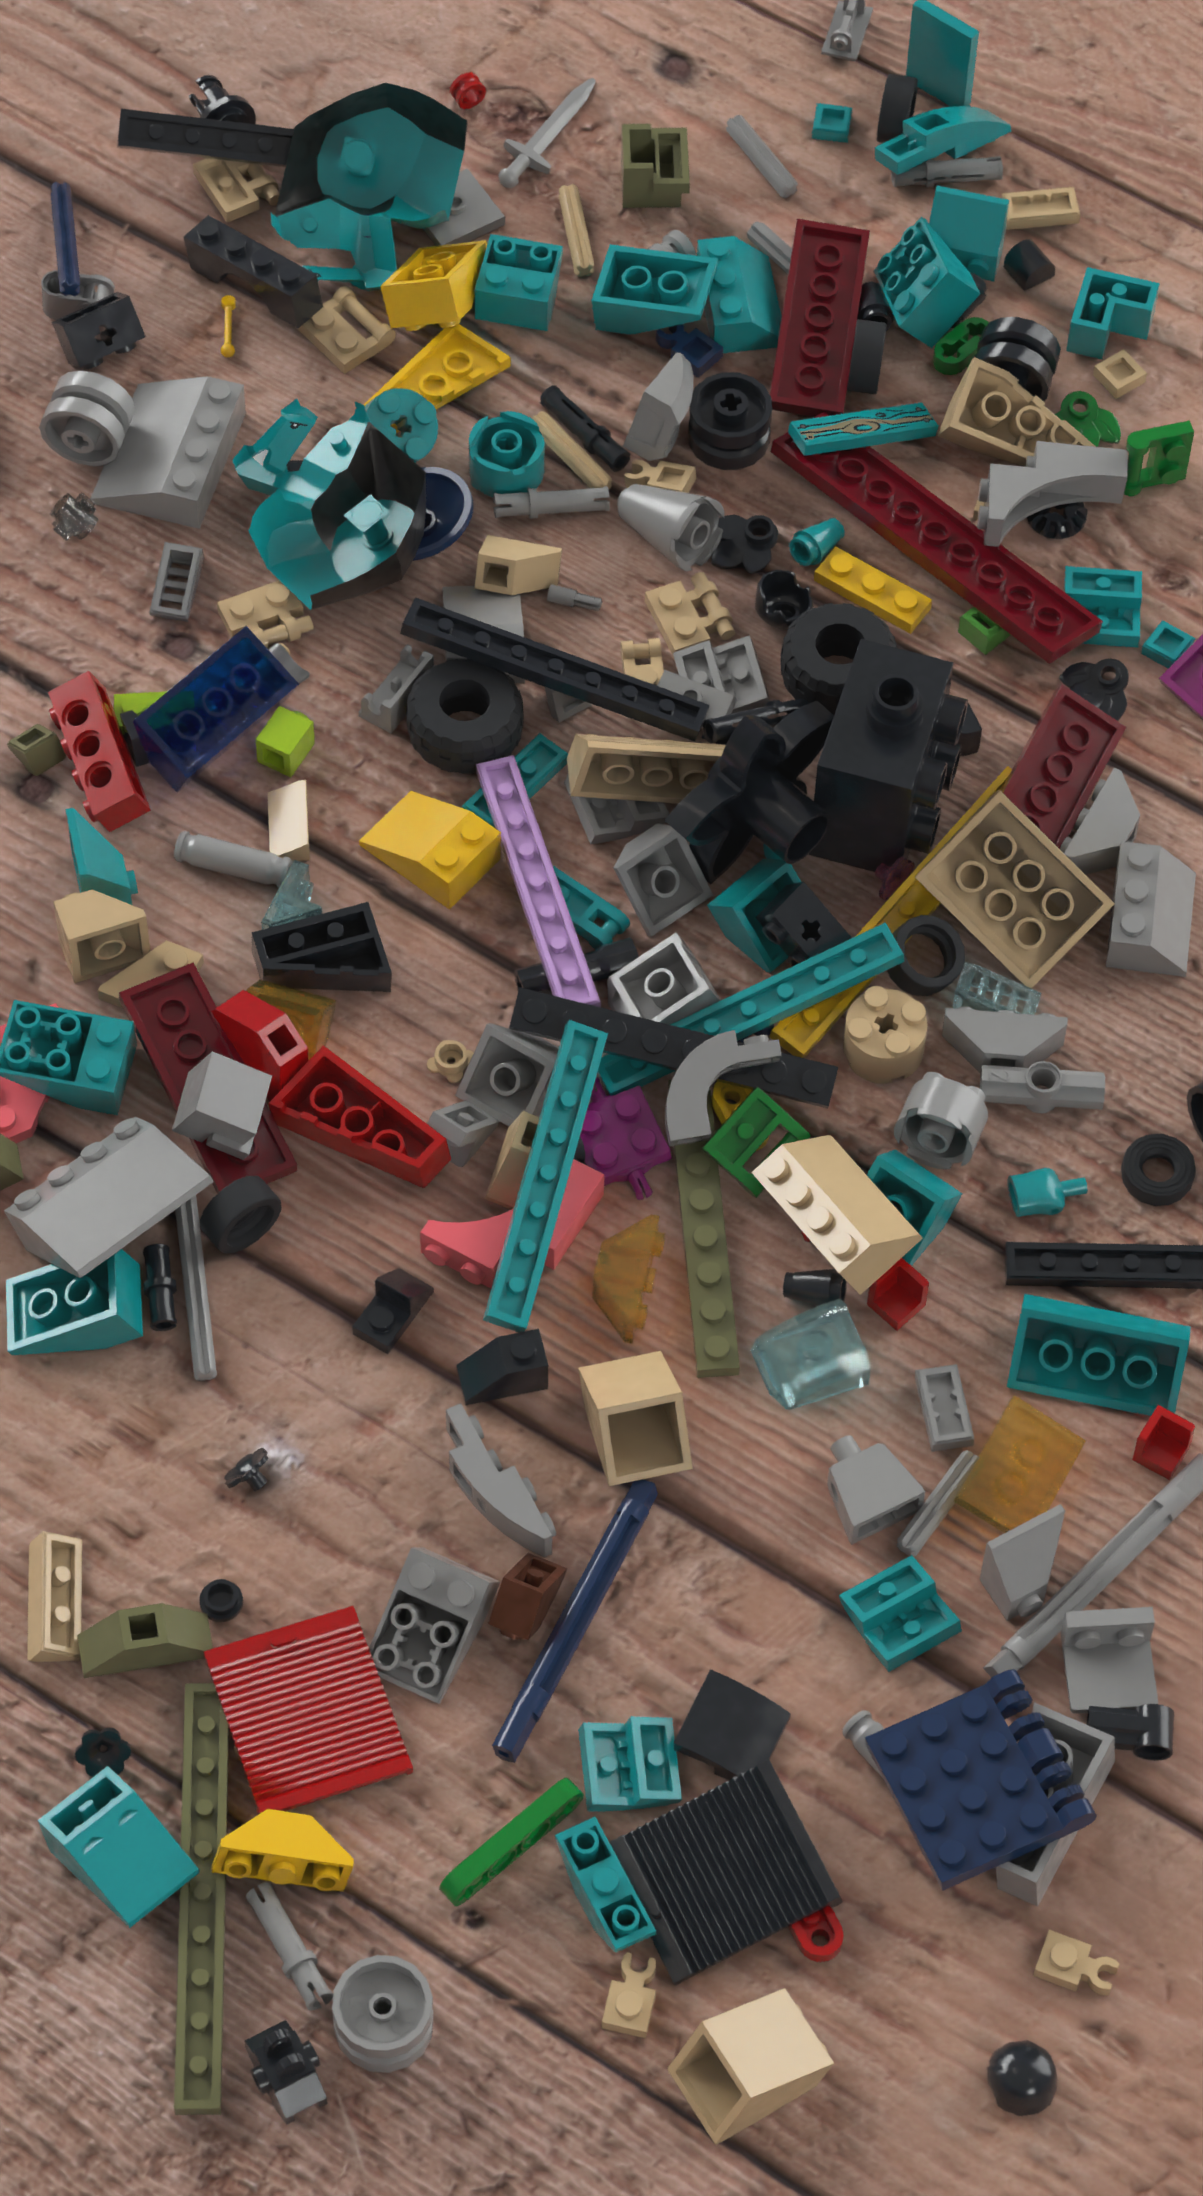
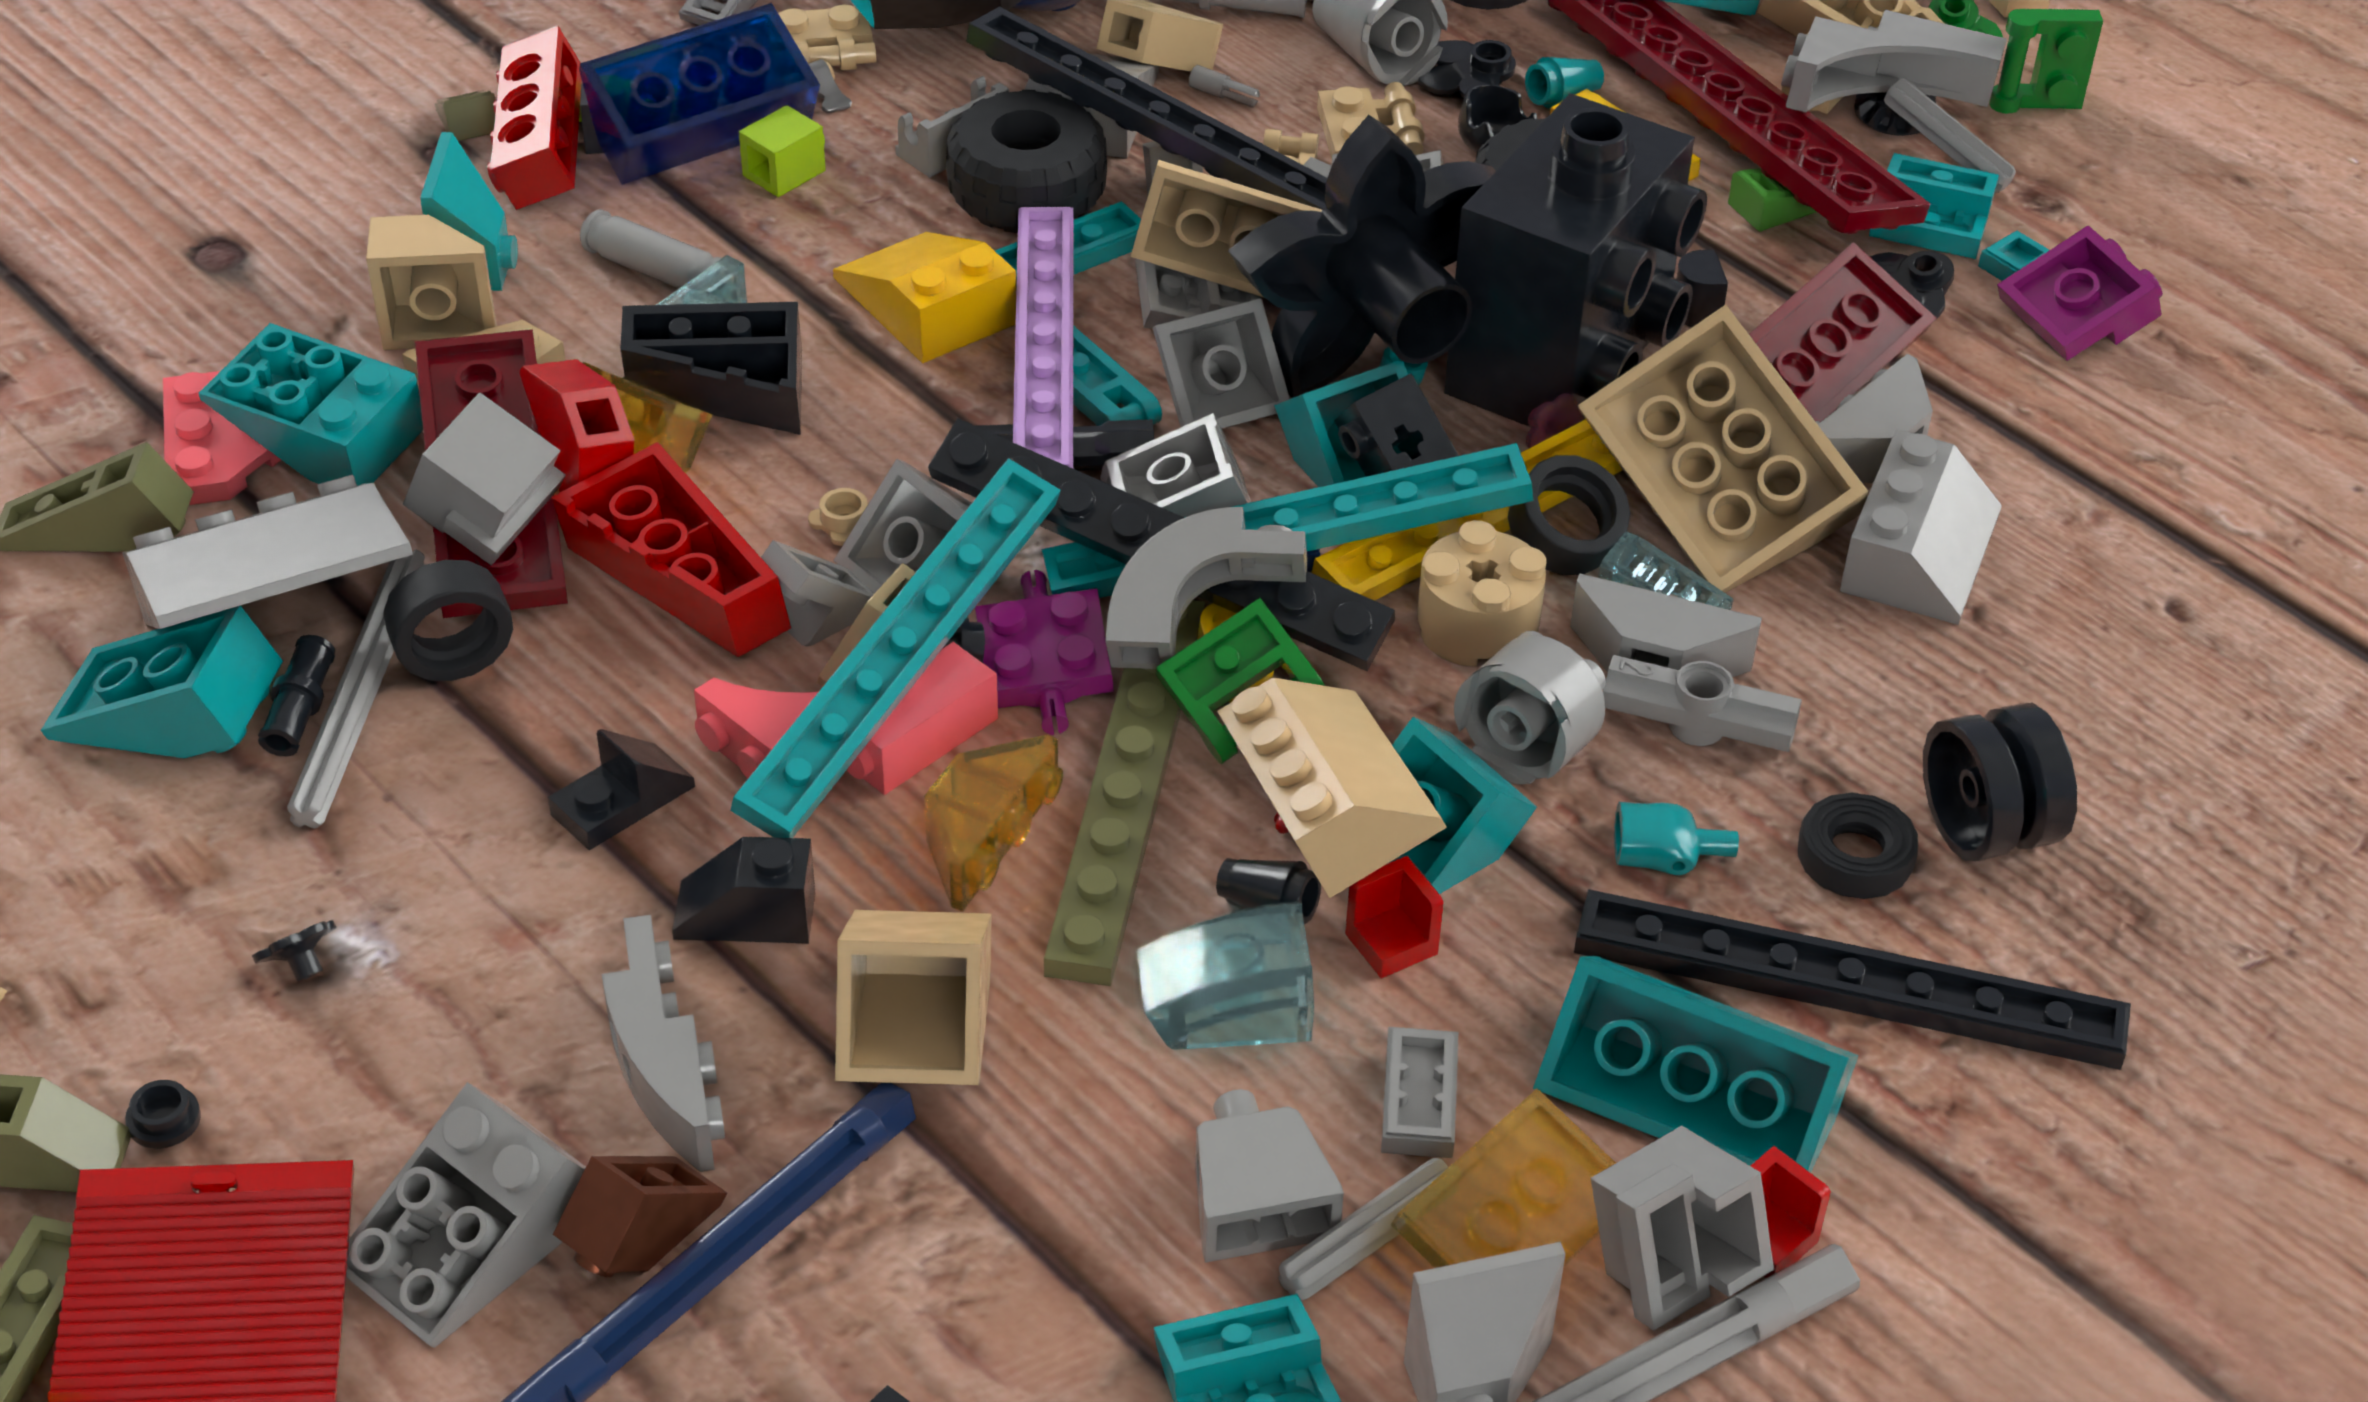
camera: 15 degrees right, 15 degrees down
tan slope [267,780,310,861] -> none
none -> light grey plate [1591,1126,1774,1330]
none -> light grey axle [1884,79,2016,193]

